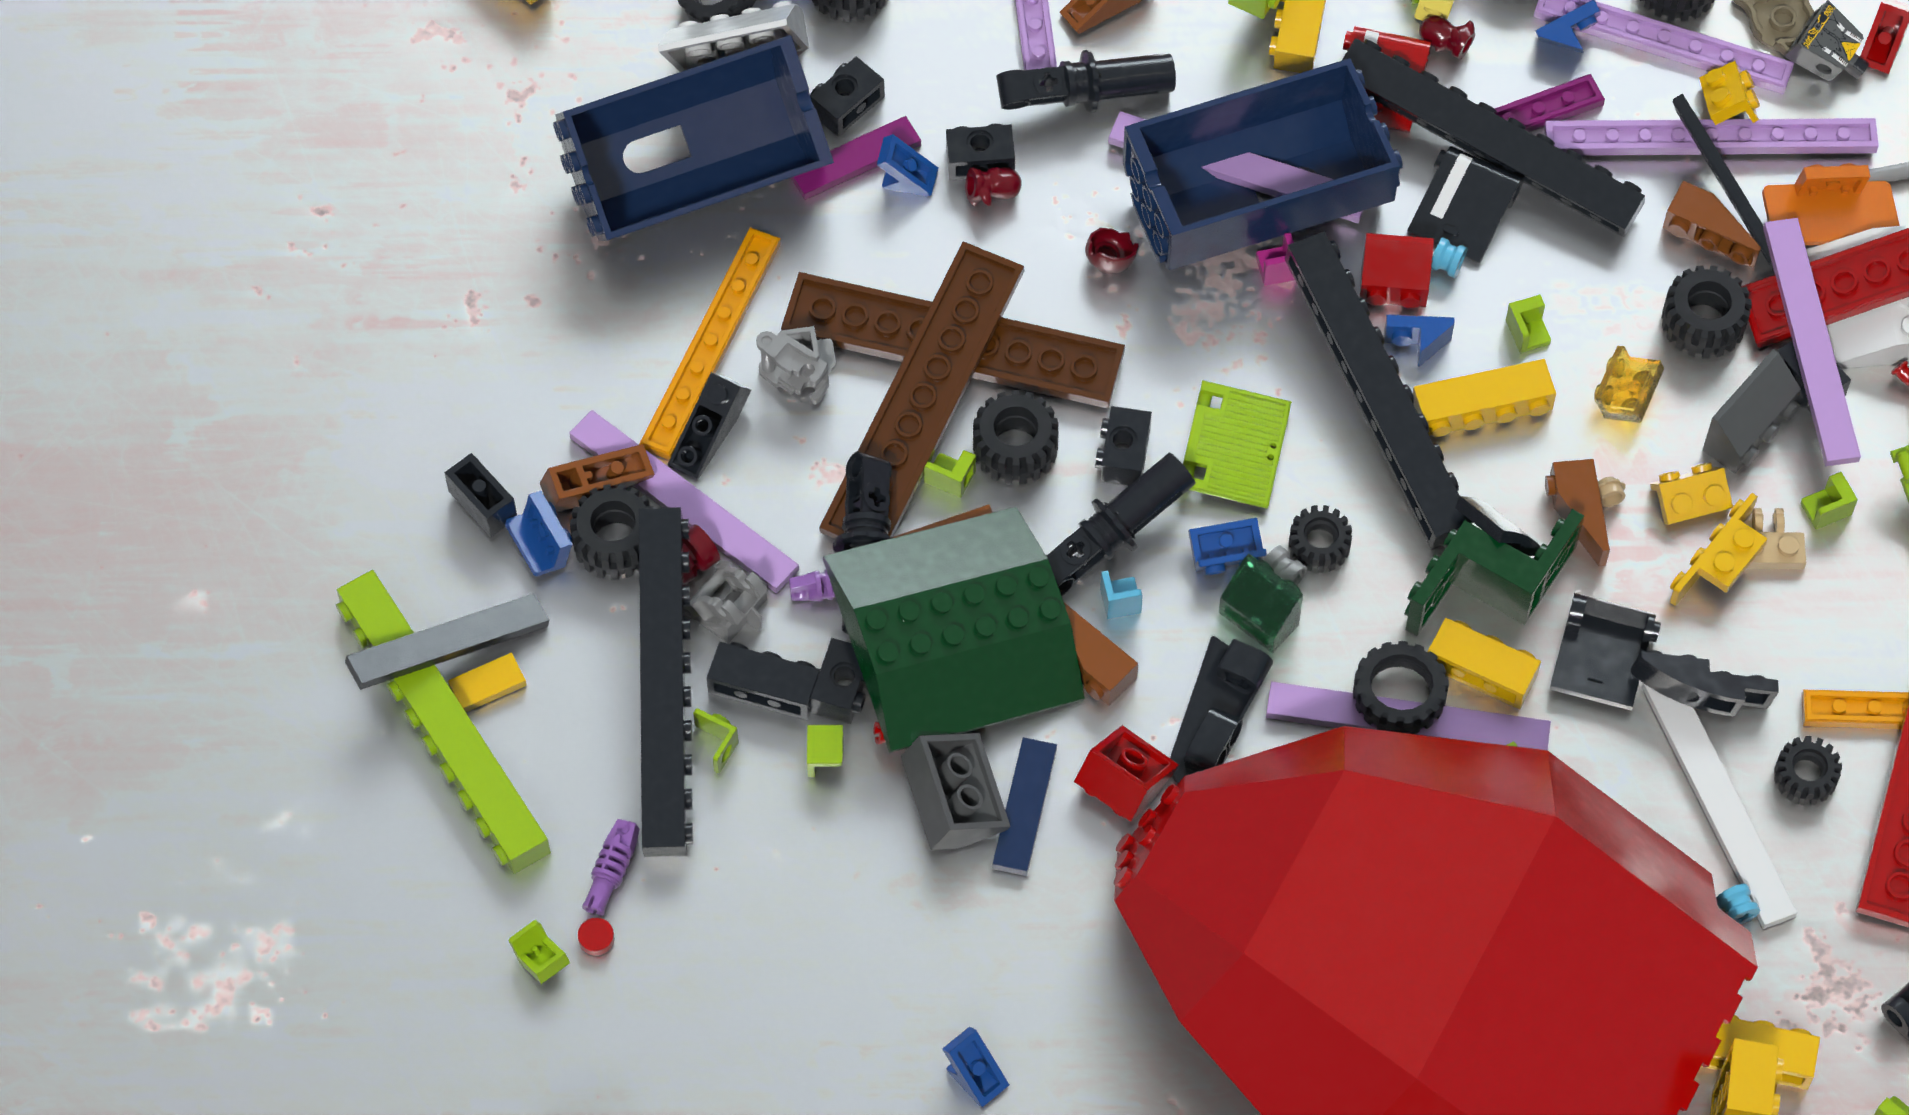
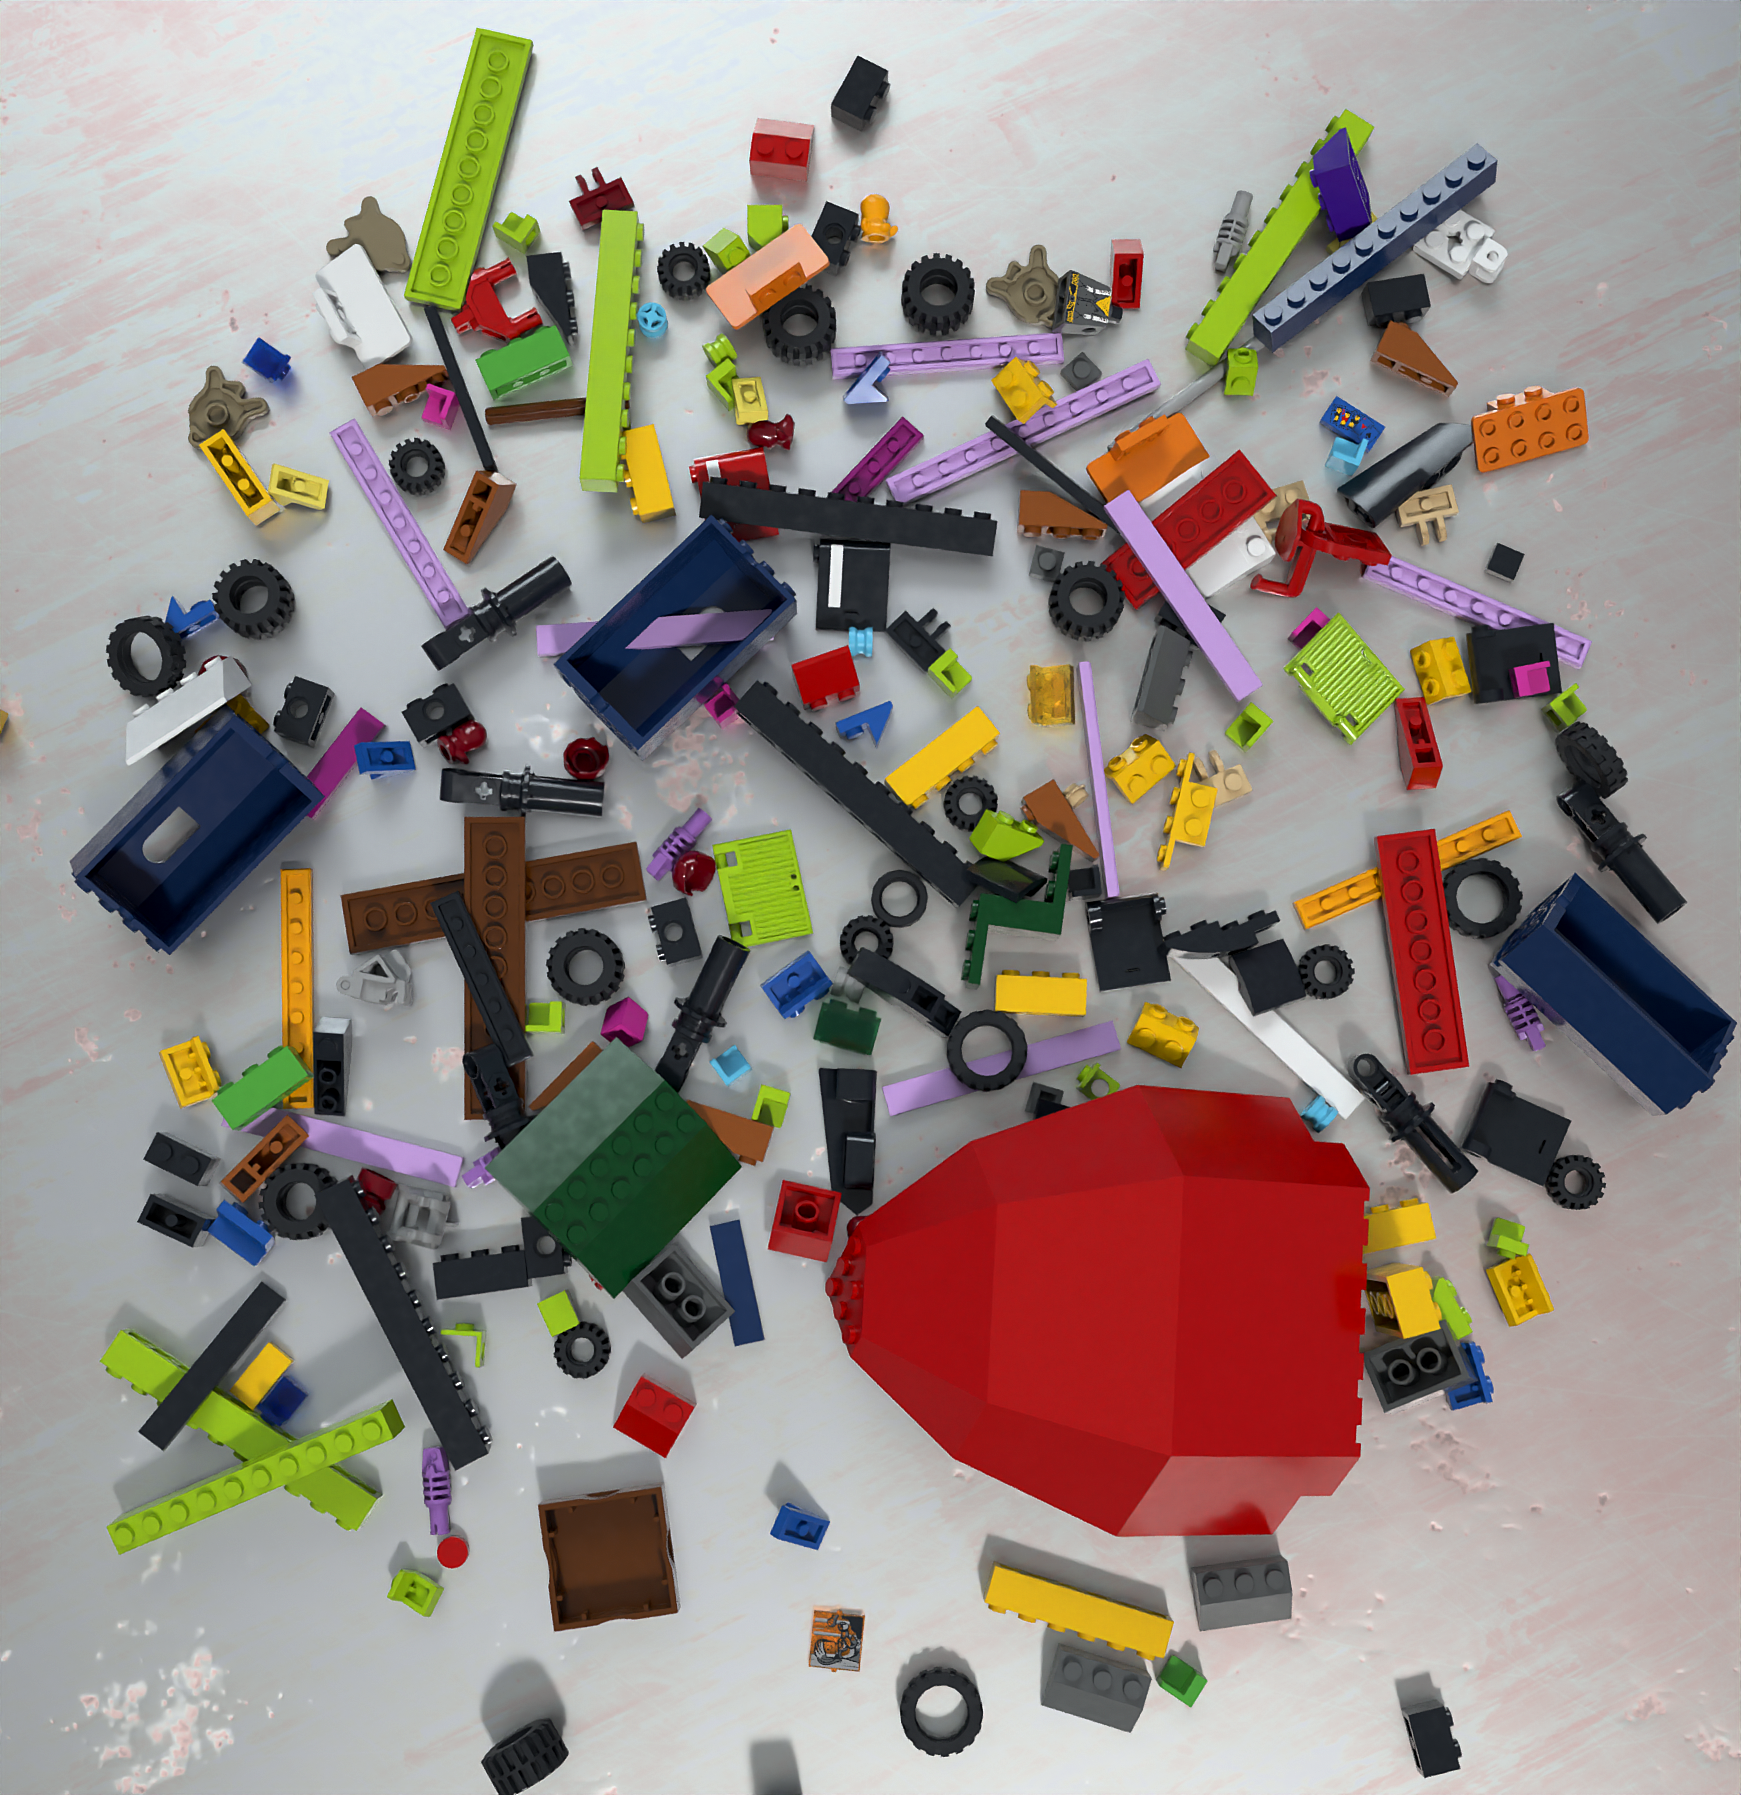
camera: 30 degrees left, 20 degrees up
none -> lime brick [106,1399,405,1555]
none -> black brick [143,1132,221,1186]
none -> yellow bracket [159,1036,222,1109]
none -> bright green brick [211,1045,314,1131]
none -> clear blue bracket [256,1375,310,1426]
none -> black tile [430,891,534,1068]
none -> black piece [439,764,605,818]
none -> reddish brown tile [538,1482,681,1632]
none -> black tyre [553,1321,611,1379]
none -> dark pink panel [600,997,648,1047]
none -> red slope [613,1373,697,1458]
none -> medium lavender hinge [646,808,712,881]
none -> dark red hair [672,850,716,896]
none -> lime panel [751,1084,791,1128]
none -> black slope [847,947,962,1037]
none -> black tyre [871,870,928,928]
none -> black hinge [884,608,951,675]
none -> black tyre [943,775,998,832]
none -> lime slope [969,809,1044,862]
none -> dark grey plate [1029,545,1065,583]
none -> dark grey plate [1060,352,1102,391]
none -> black panel [1067,864,1102,901]
none -> lavender tile [1076,661,1120,899]
none -> yellow bracket [1127,1002,1199,1068]
none -> black slope [1228,939,1306,1017]
none -> black piece [1347,1054,1478,1194]

